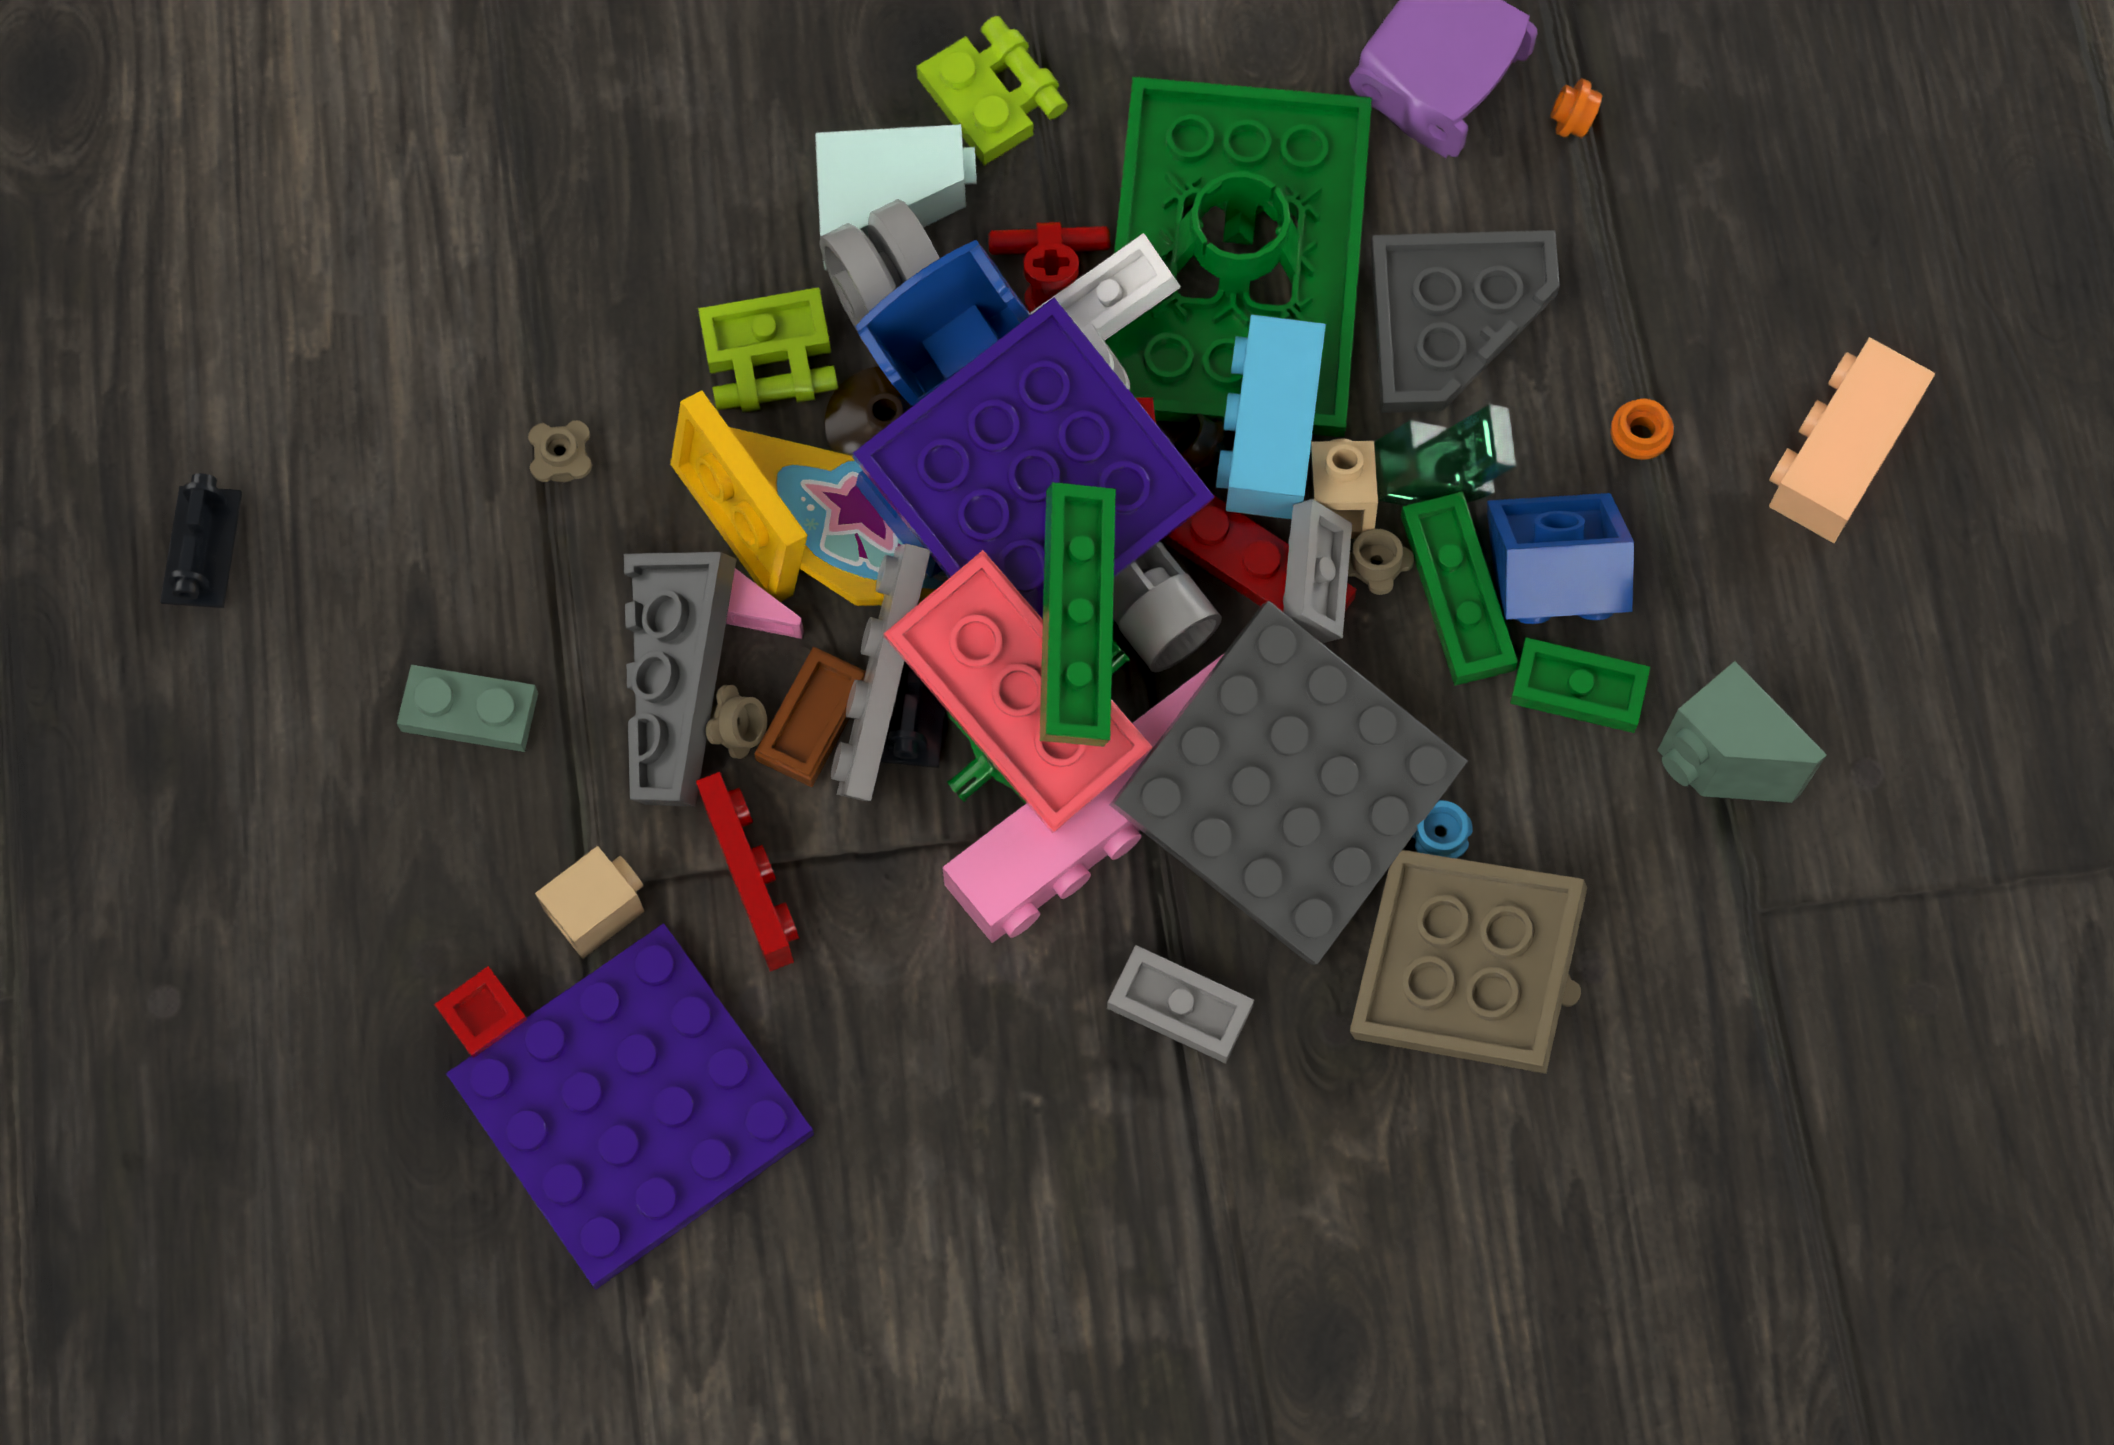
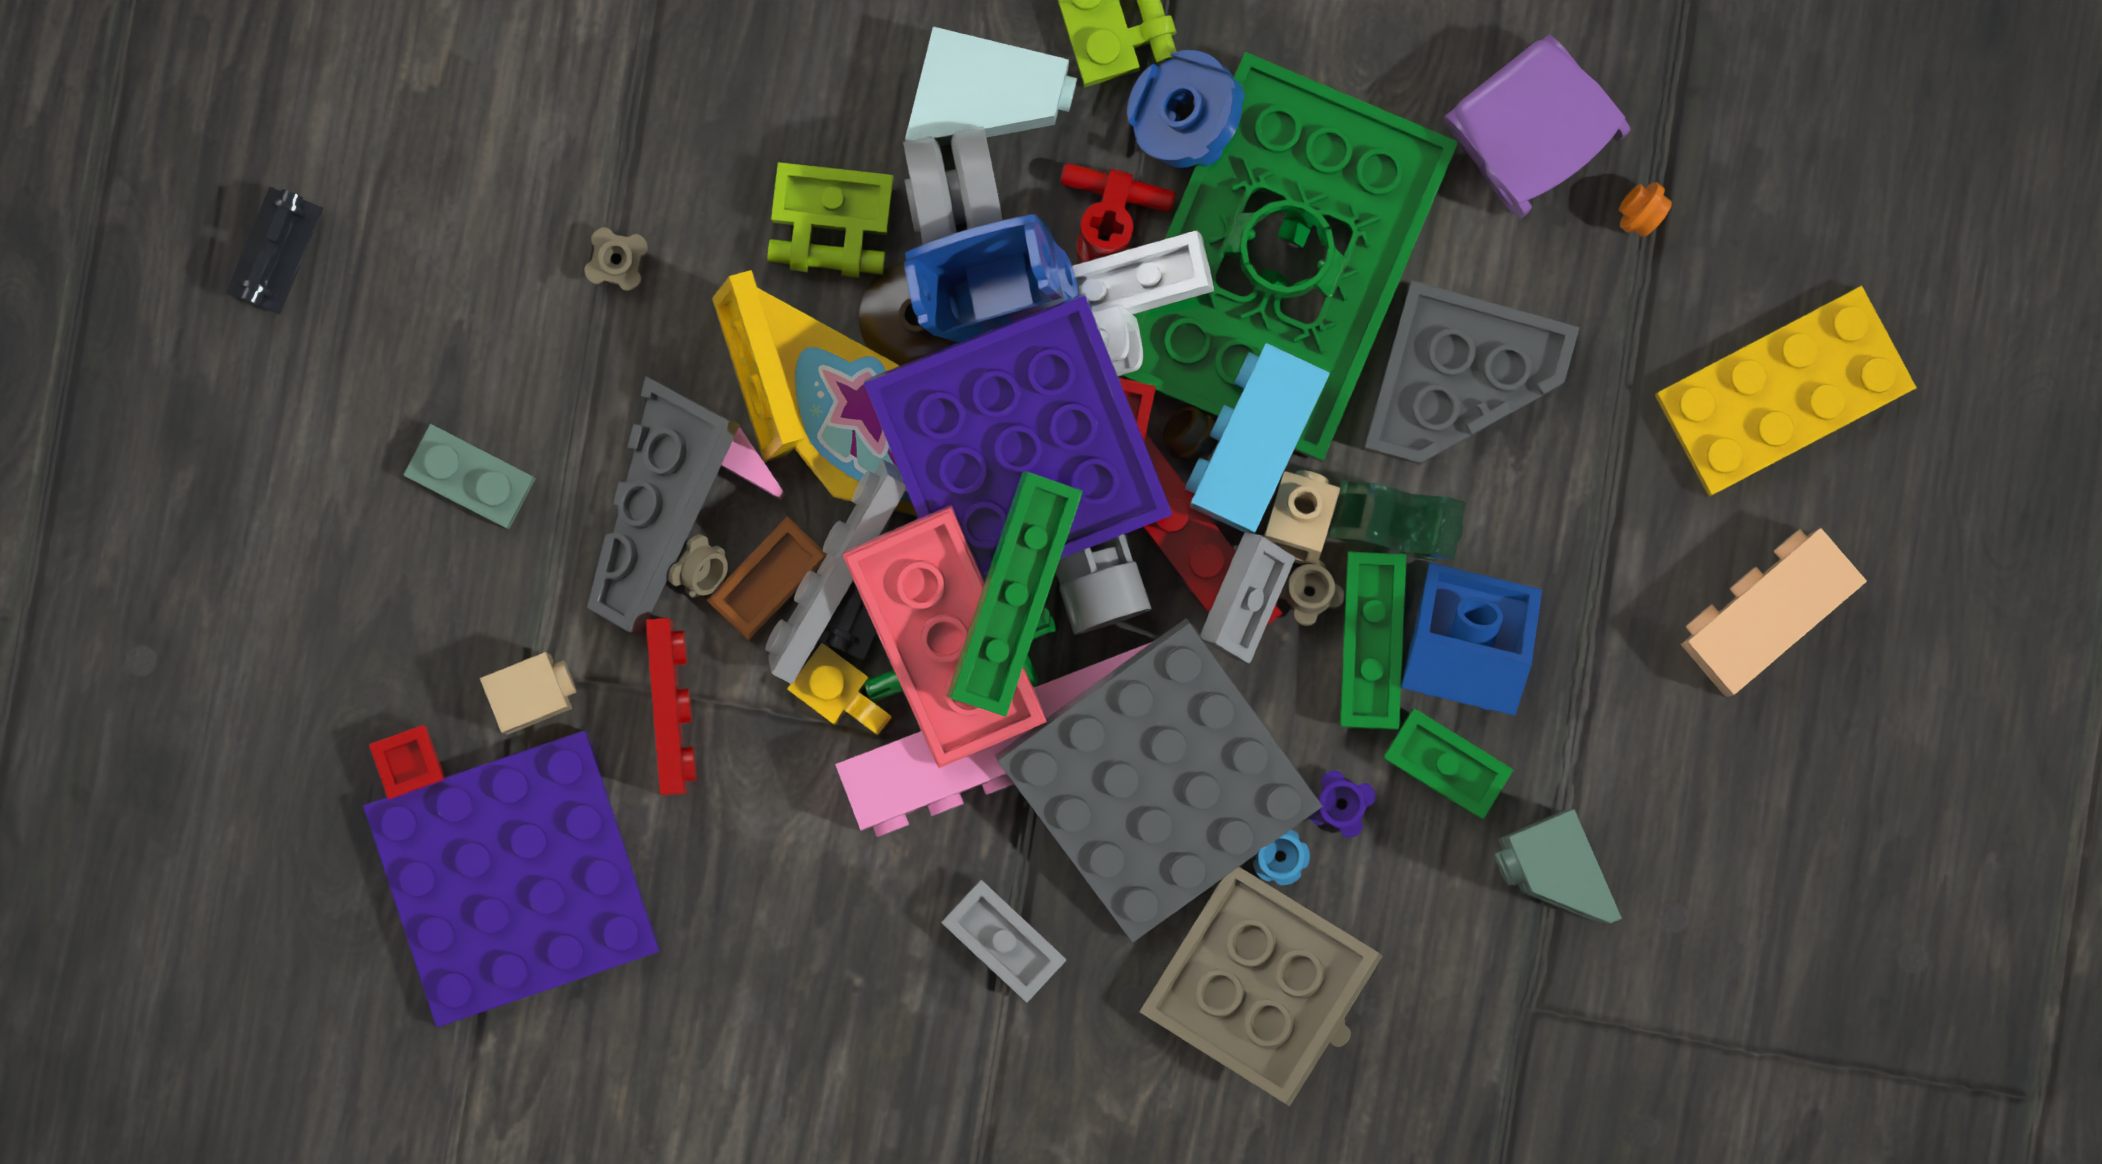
camera: 15 degrees right, 15 degrees up
orange plate [1611,399,1674,460] -> none
none -> yellow plate [787,643,892,736]
none -> blue plate [1127,50,1245,168]
none -> dark purple plate [1309,770,1375,838]
none -> yellow plate [1655,286,1917,497]

